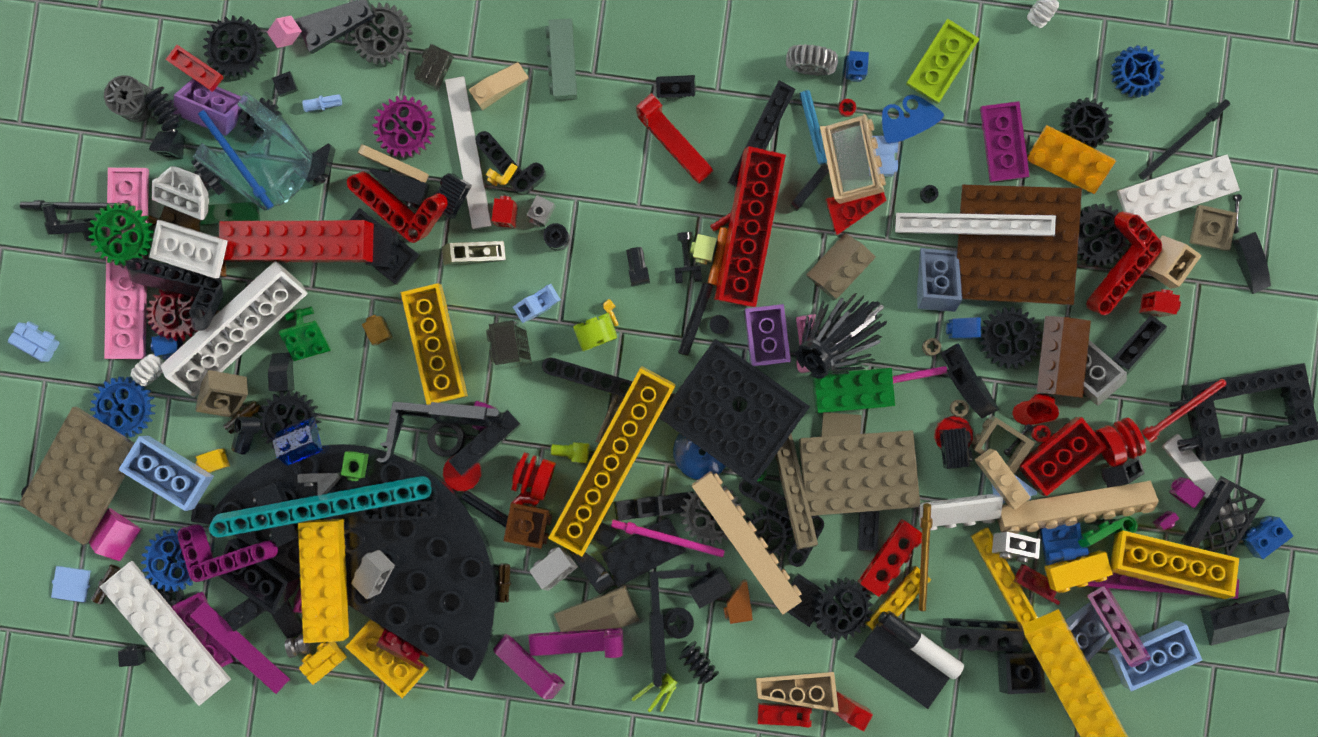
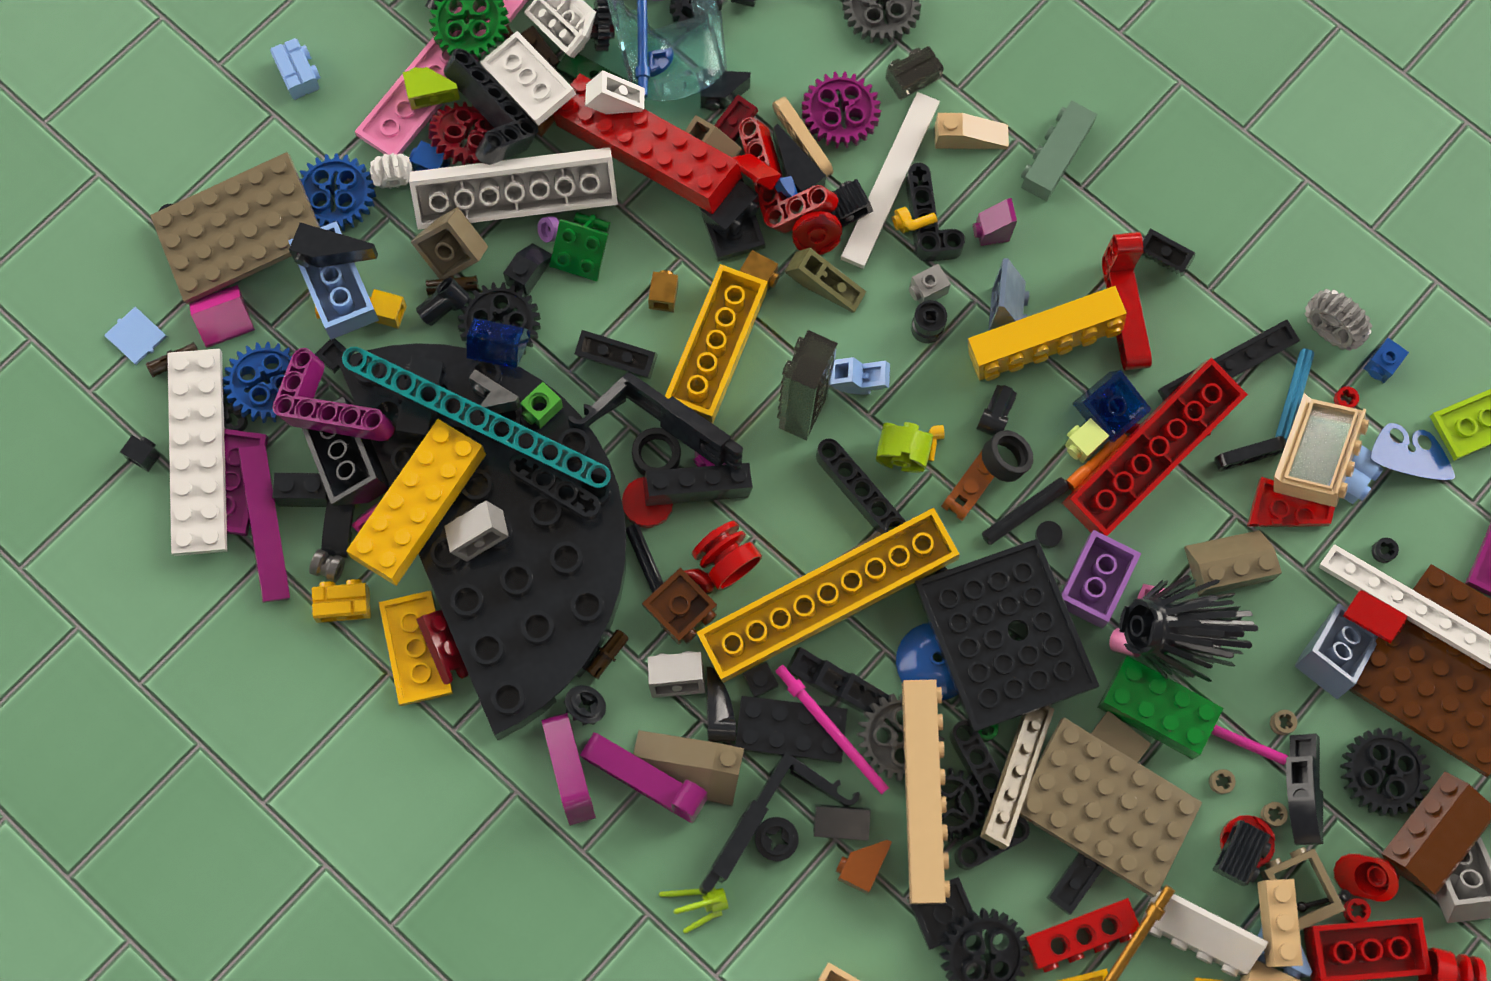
camera: 25 degrees right, 15 degrees down
light blue axle [302,94,342,112] -> none
red brick [492,196,518,229] -> none
lime pin [551,442,590,463] -> none
black bar [674,232,702,283] -> none
black piece [678,641,719,685] -> none
blue slope [946,317,981,339] -> none
none -> black slope [289,222,378,267]
none -> lime slope [402,67,460,110]
none -> medium lavender tile [538,216,559,242]
none -> black gear [563,685,606,726]
none -> black brick [574,330,658,379]
none -> white slope [585,71,644,114]
none -> blue tile [648,48,674,77]
none -> dark tan slope [685,115,742,157]
none -> dark red hinge [714,95,758,142]
none -> red slope [732,154,781,190]
none -> pearl gold brick [740,250,780,290]
none -> tile [774,176,798,199]
none -> red tile [792,211,842,255]
none -> dark orange plate [941,451,995,521]
none -> yellow brick [968,286,1127,381]
none -> magenta slope [973,198,1017,246]
none -> black tyre [982,430,1034,482]
none -> sand blue slope [988,258,1029,331]
none -> clear blue slope [1072,370,1152,442]
none -> dark tan bush [1209,769,1236,794]
none -> red slope [1343,590,1408,644]

